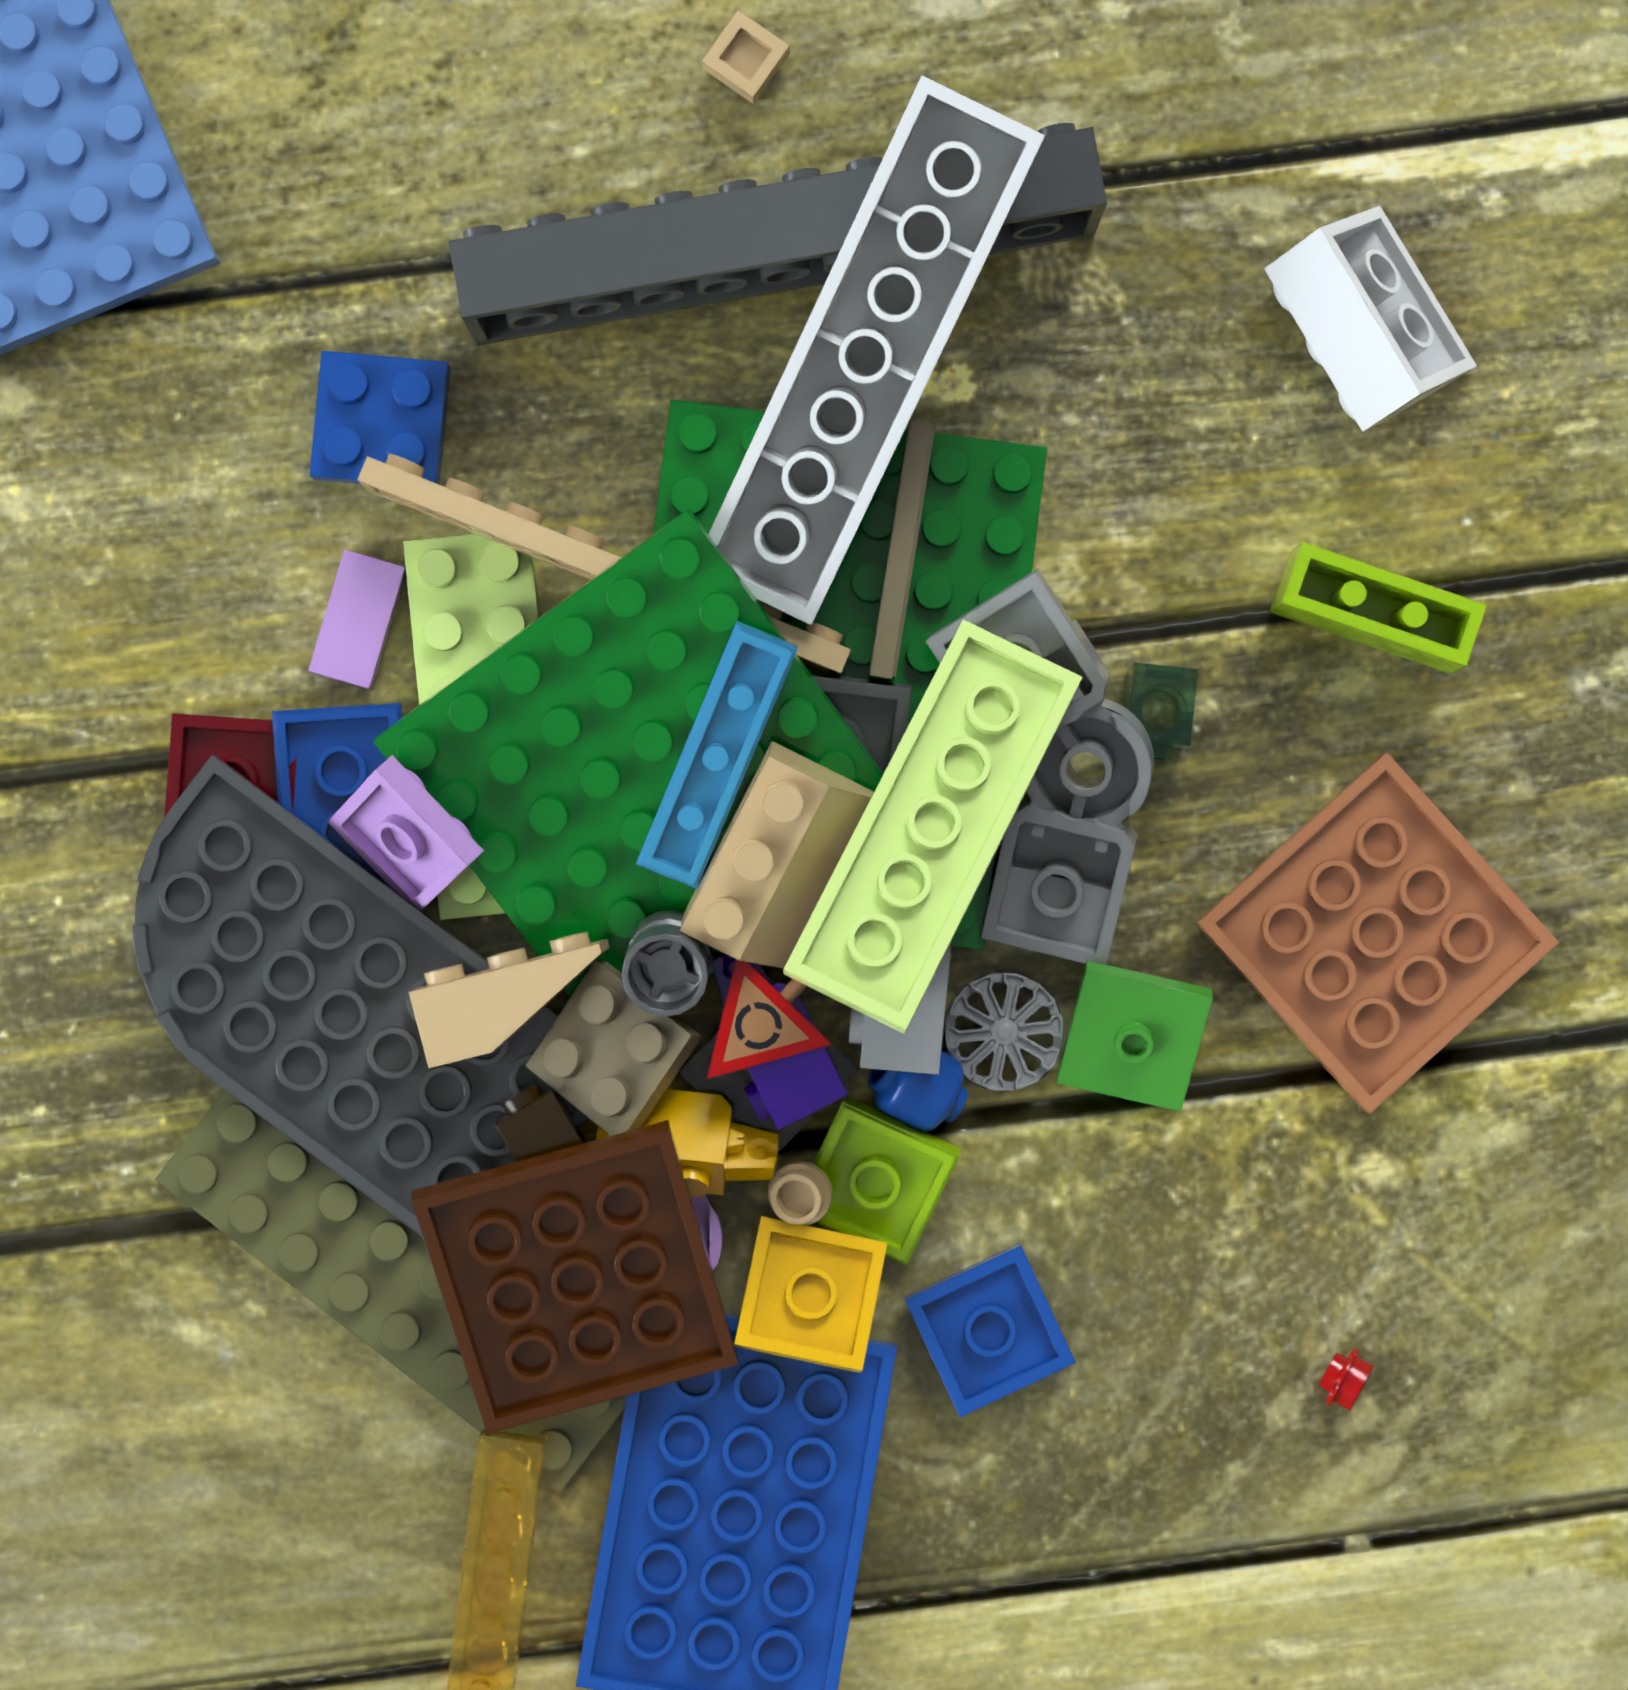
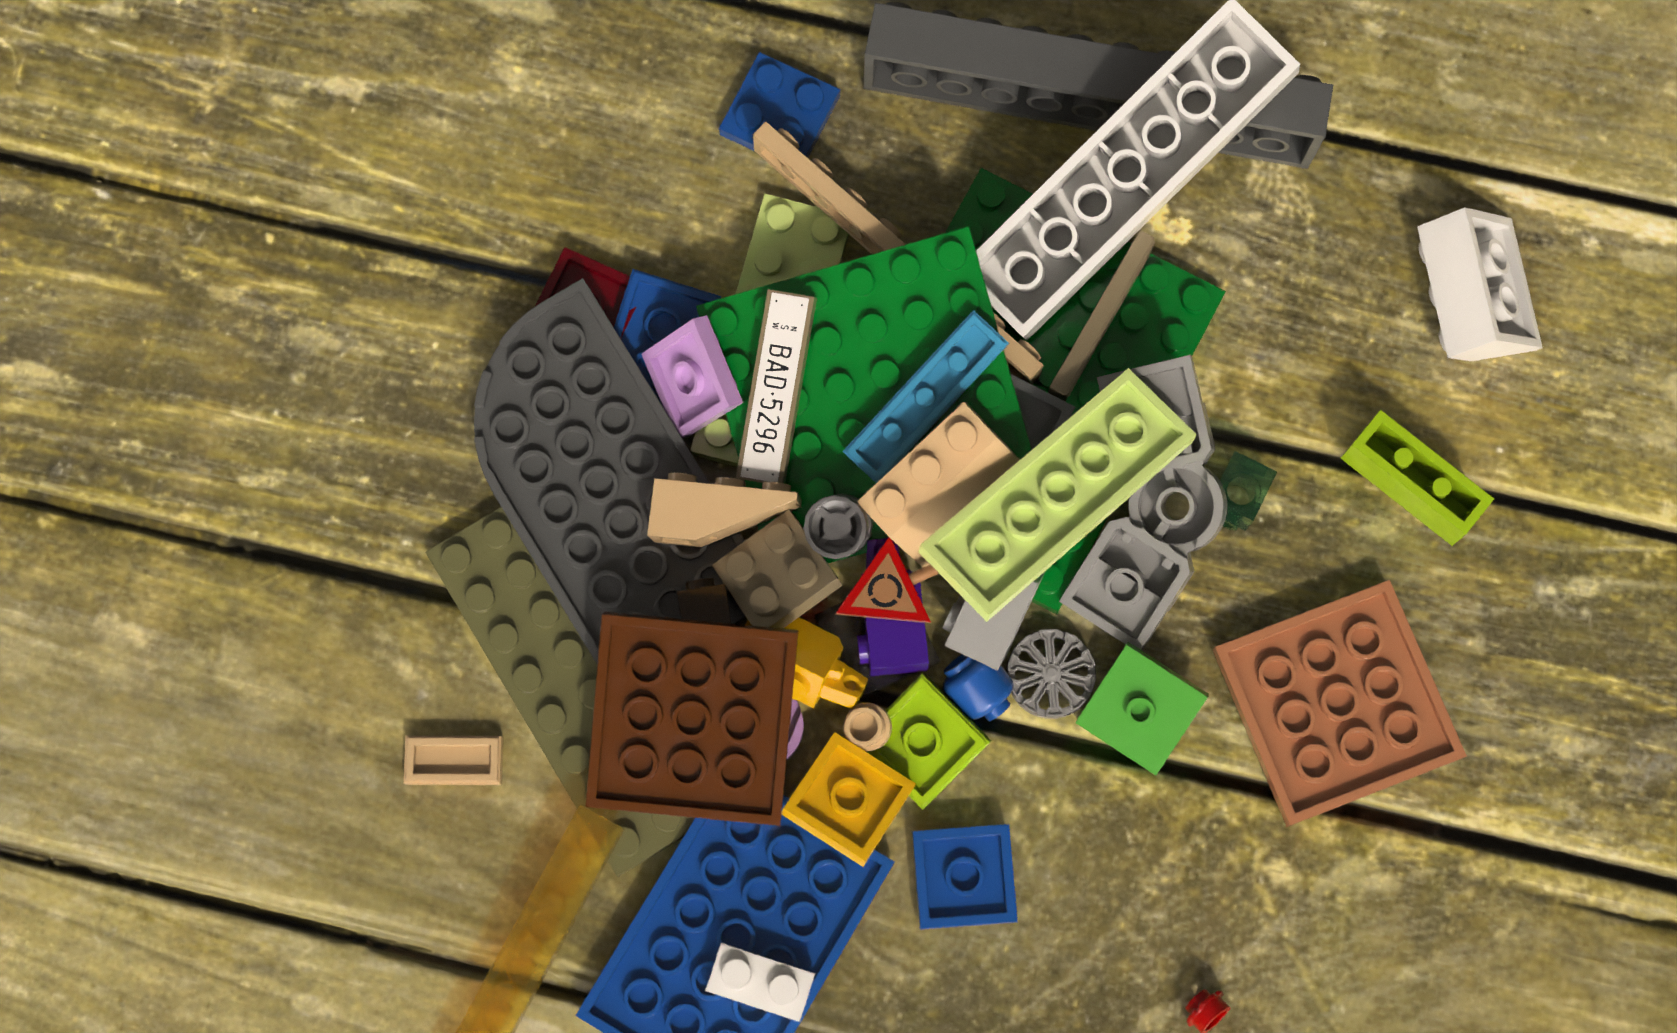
camera: 20 degrees right, 10 degrees down
lavender tile [308,549,406,690] -> none
none -> tan tile [404,736,503,785]
none -> white plate [706,943,815,1022]
none -> white tile [736,289,817,484]

